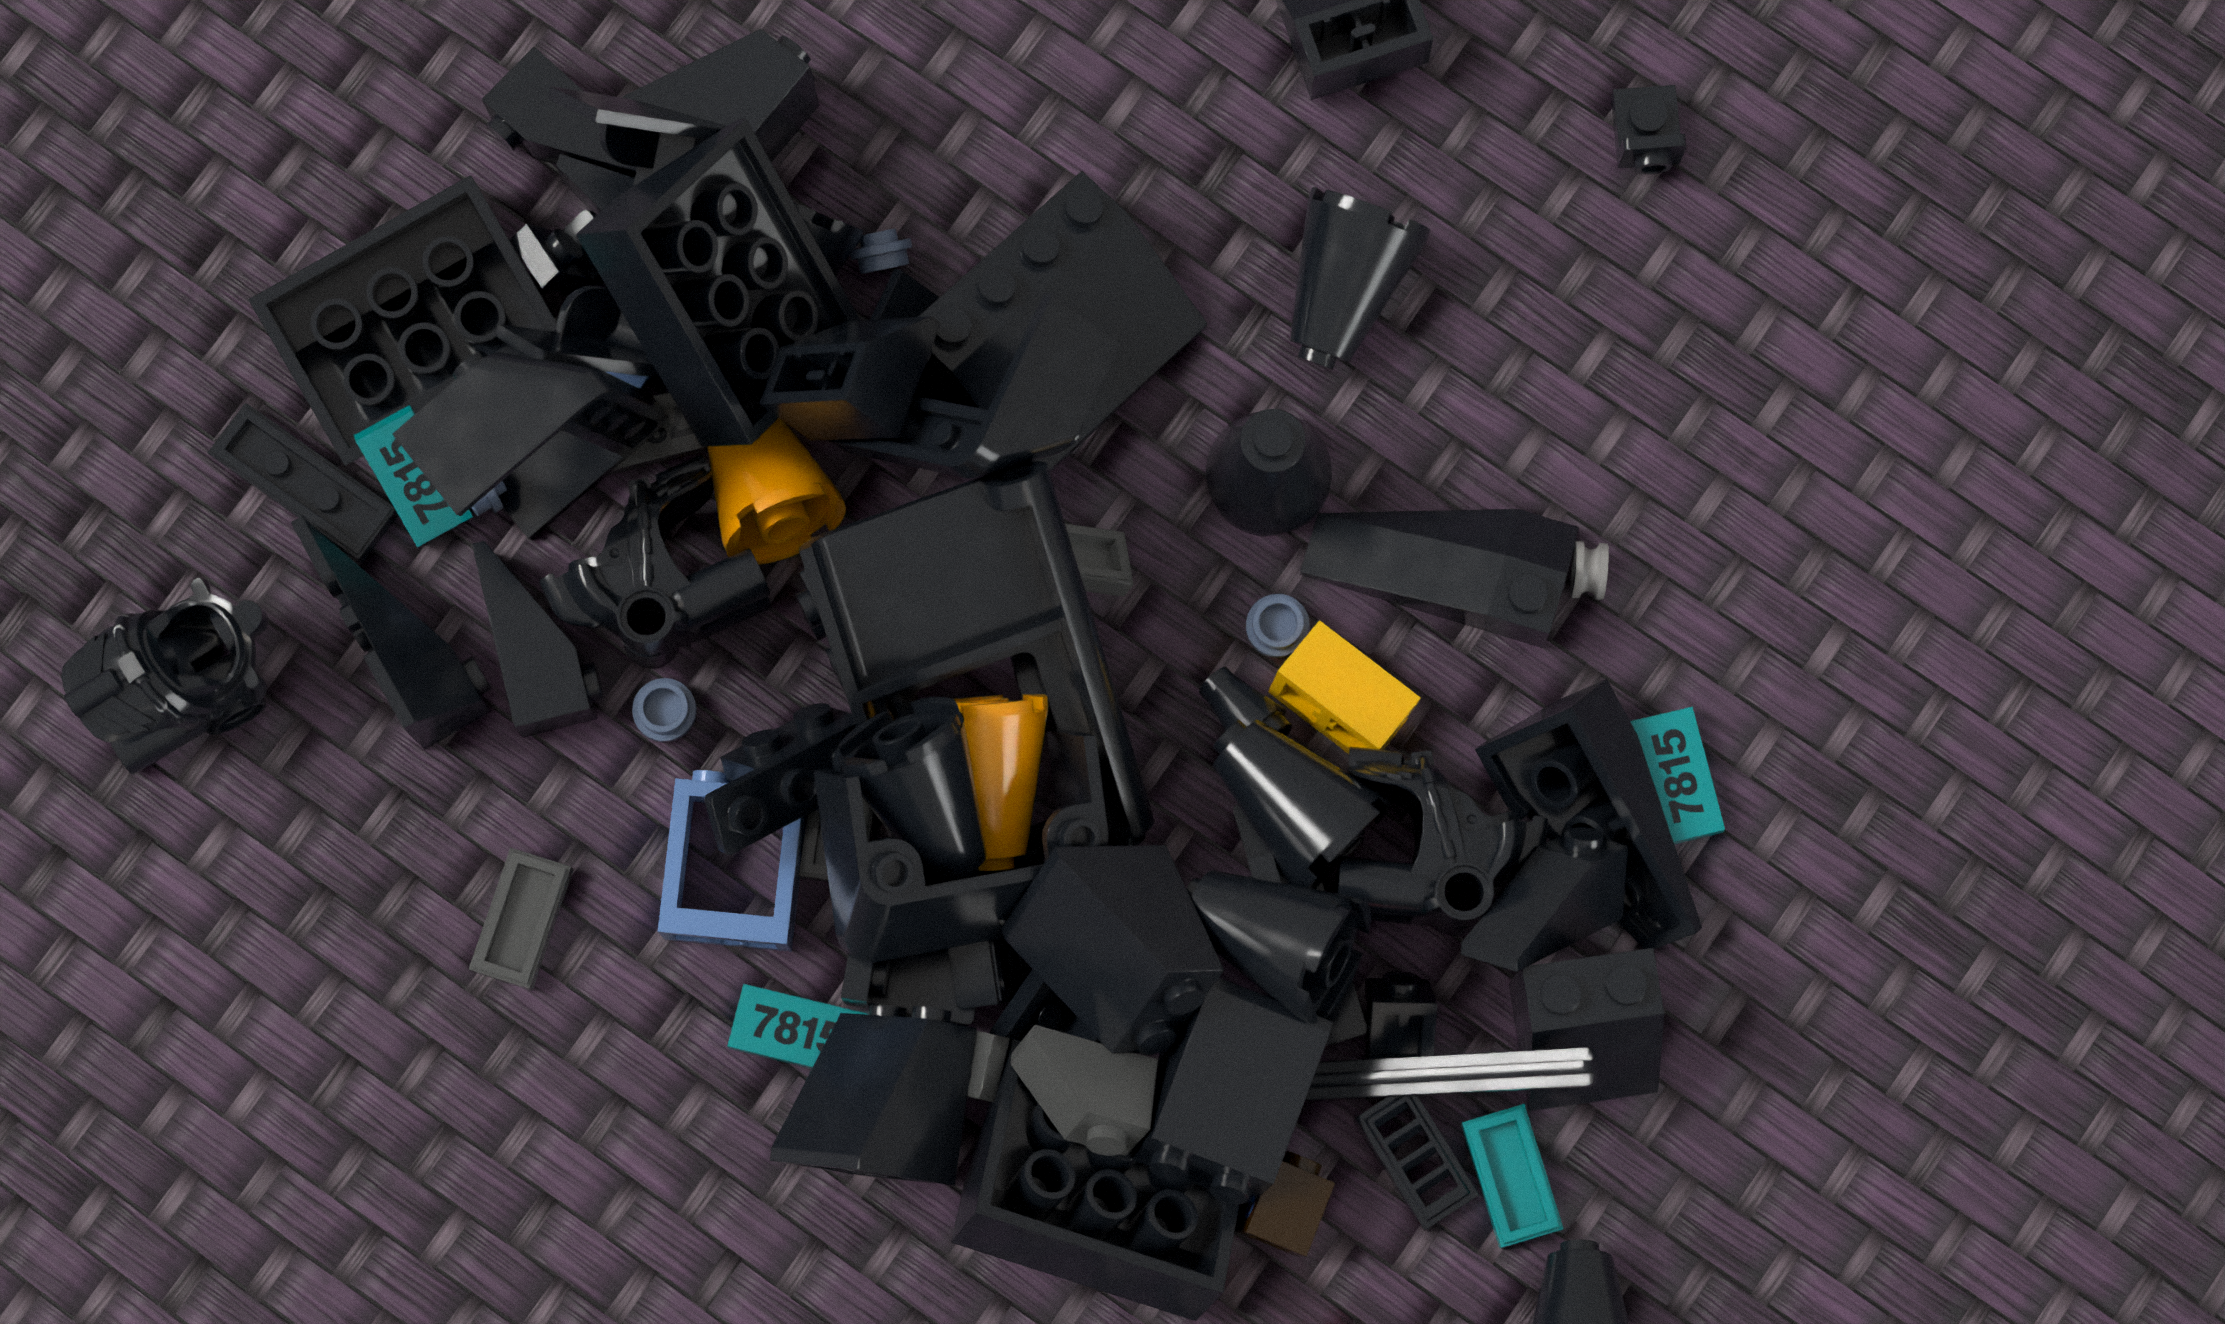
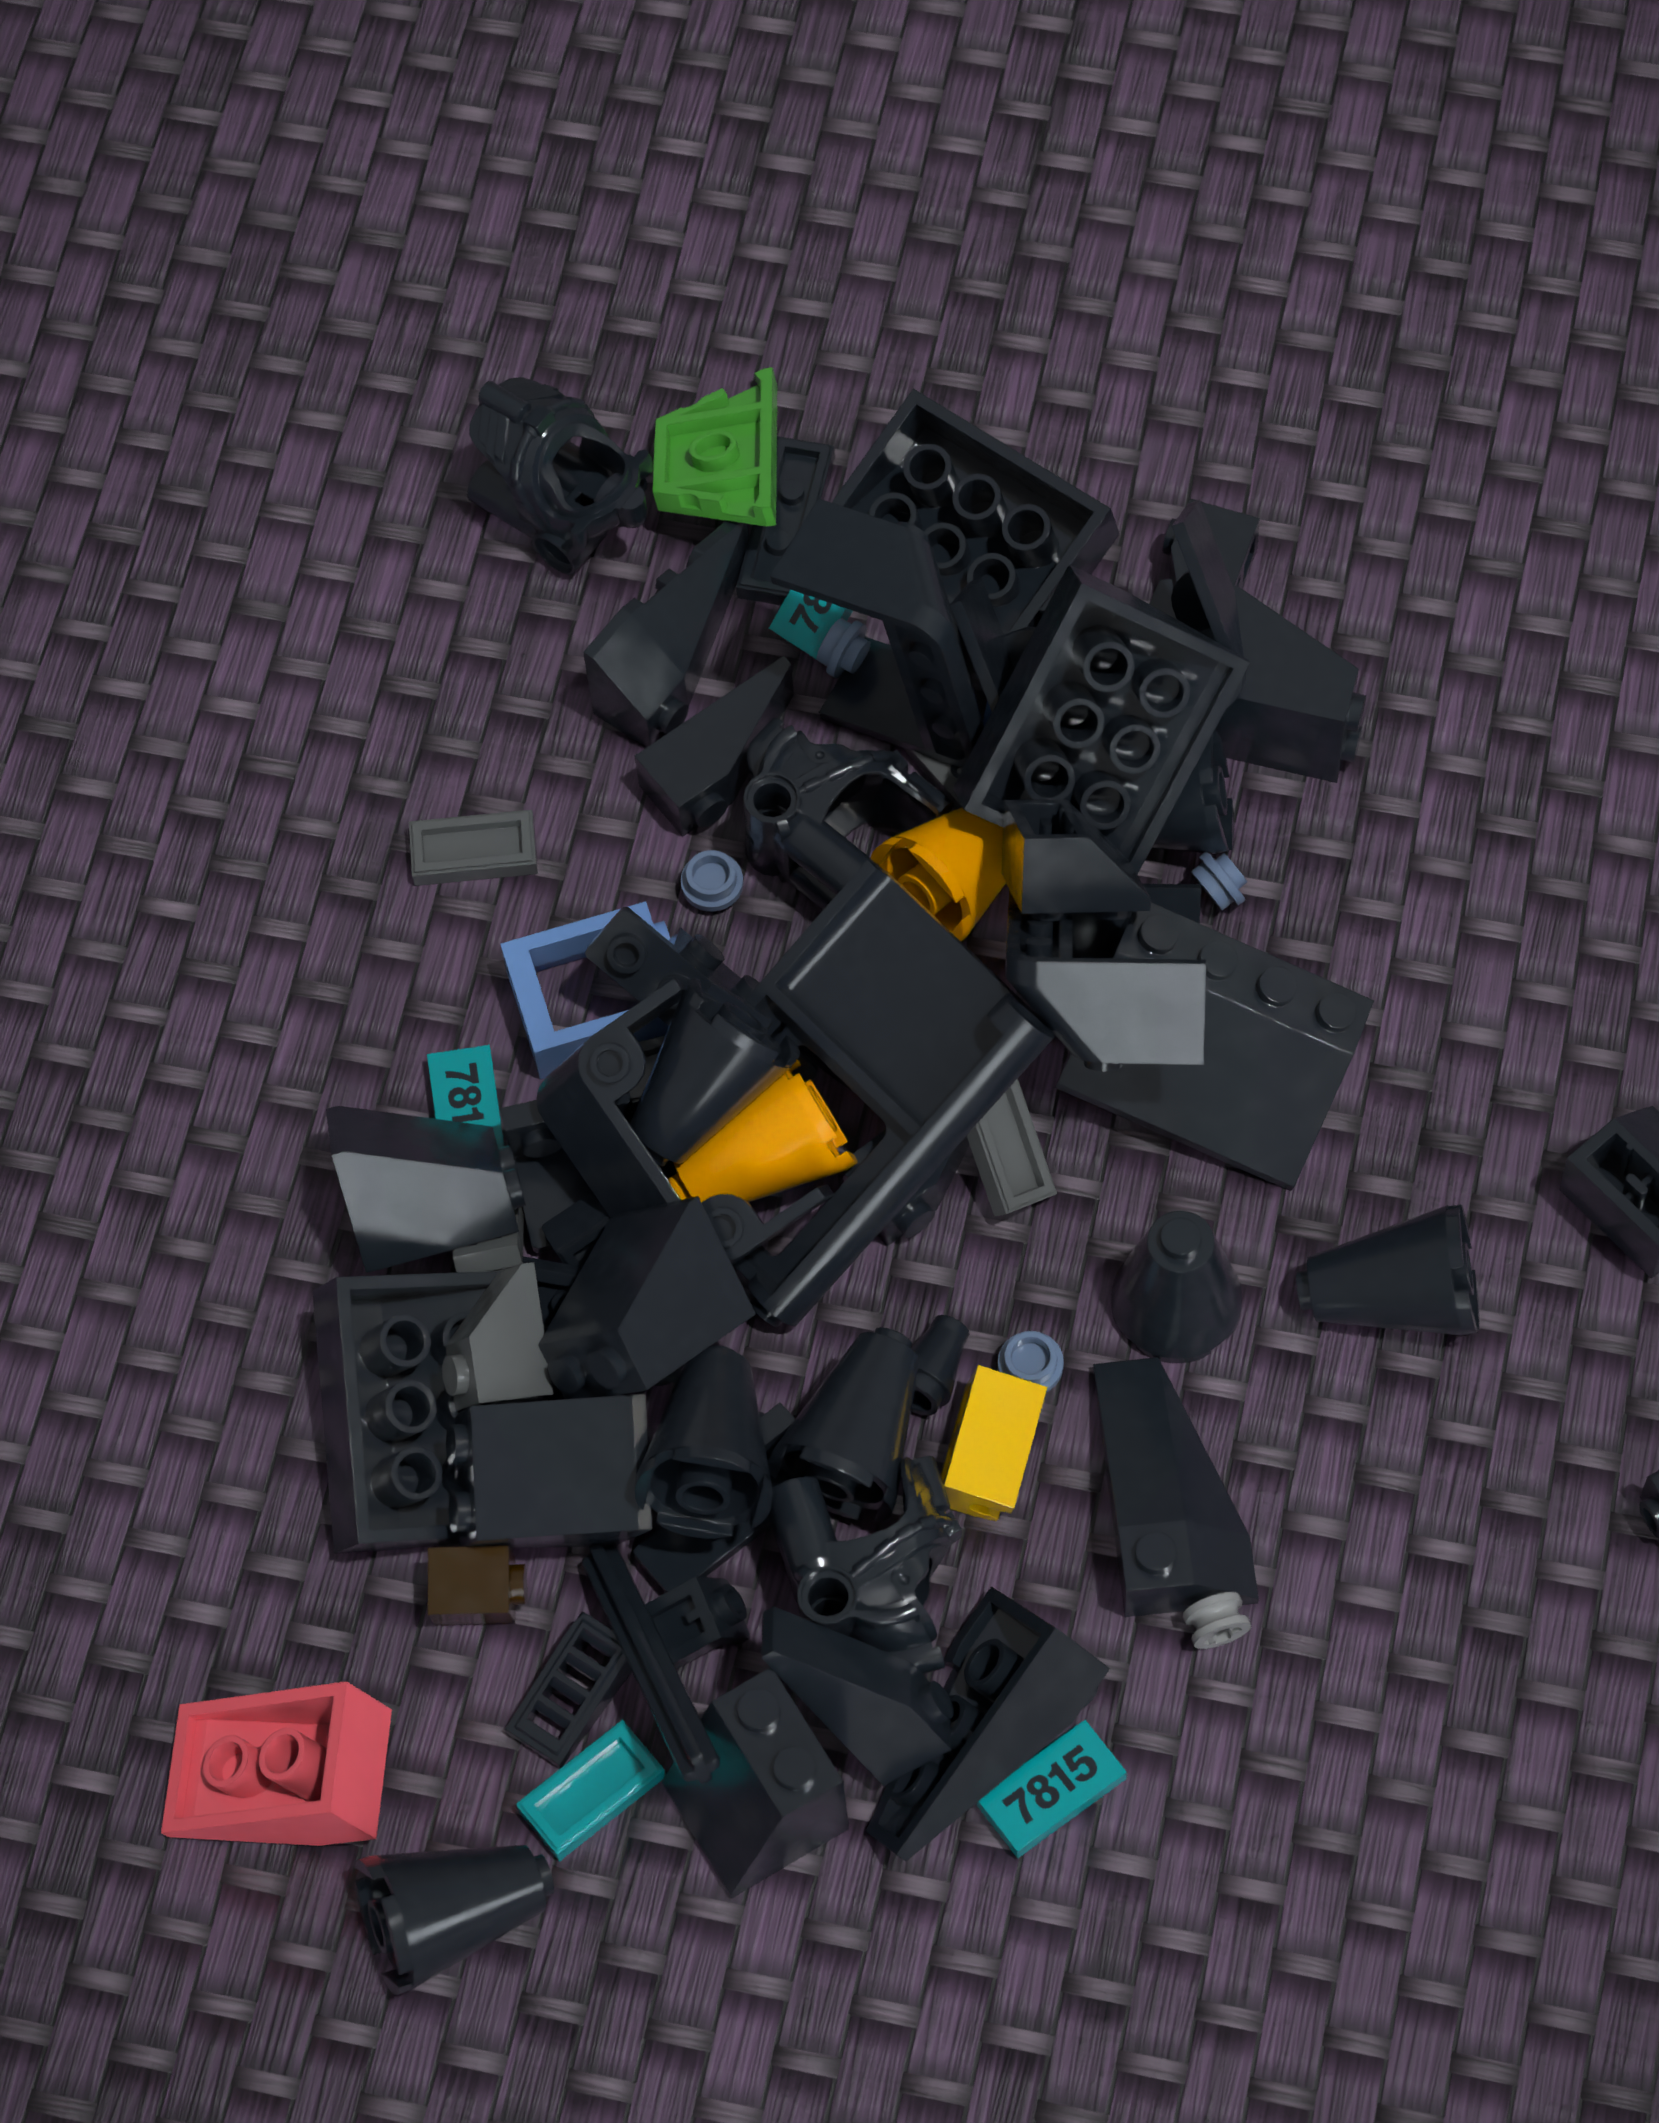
camera: 70 degrees right, 15 degrees down
none -> bright green wing [653,367,777,526]

